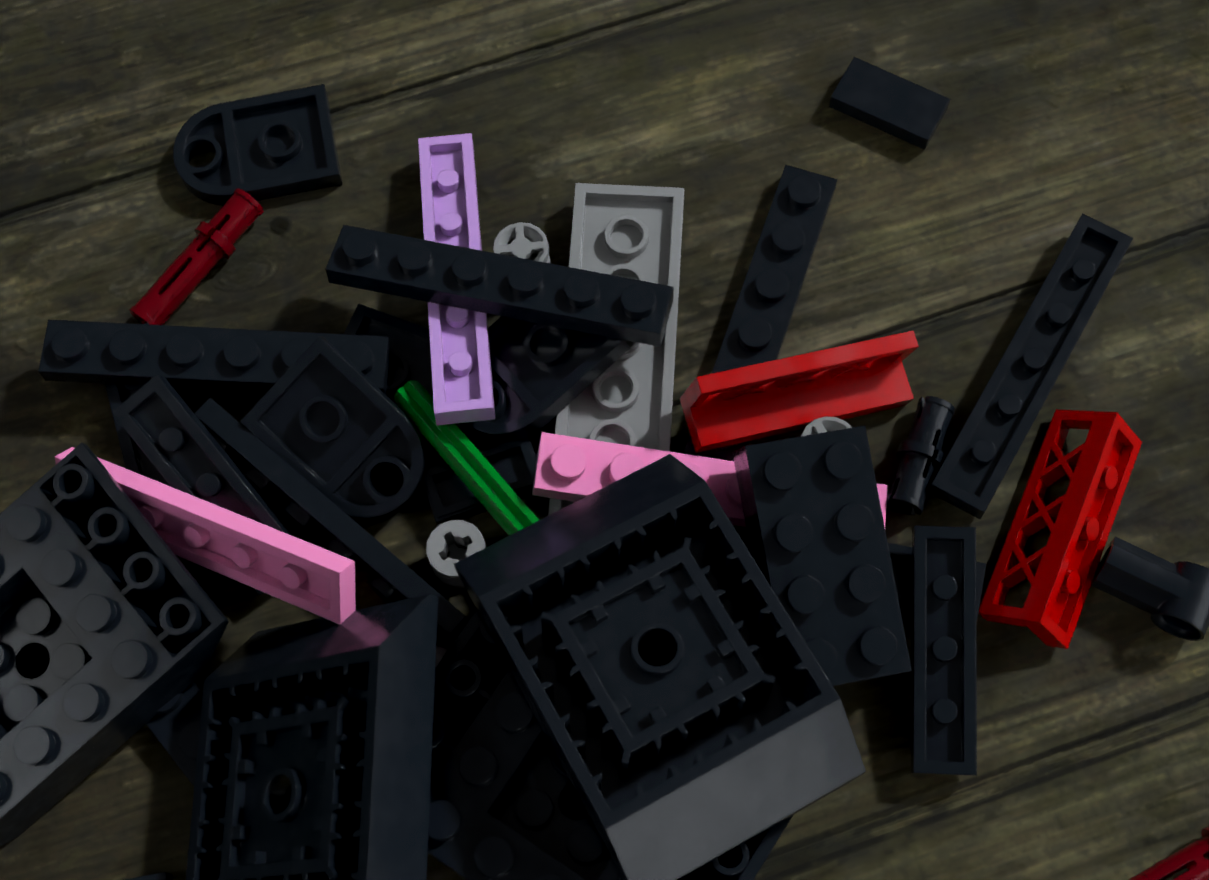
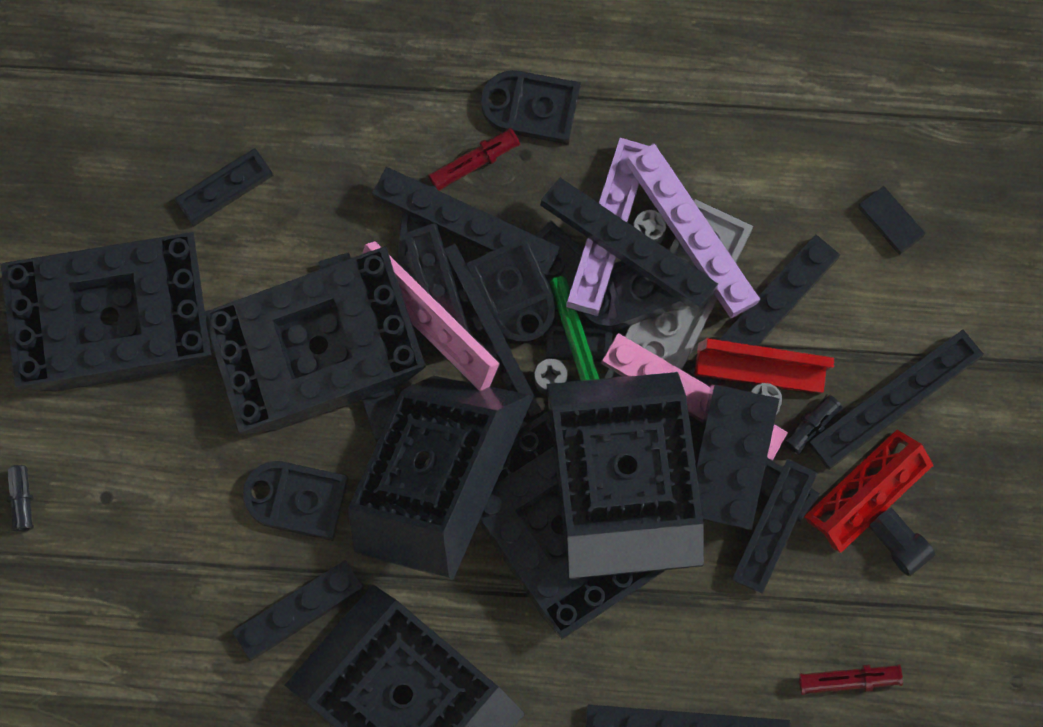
camera: 20 degrees right, 5 degrees up
none -> lavender plate [626,144,760,318]

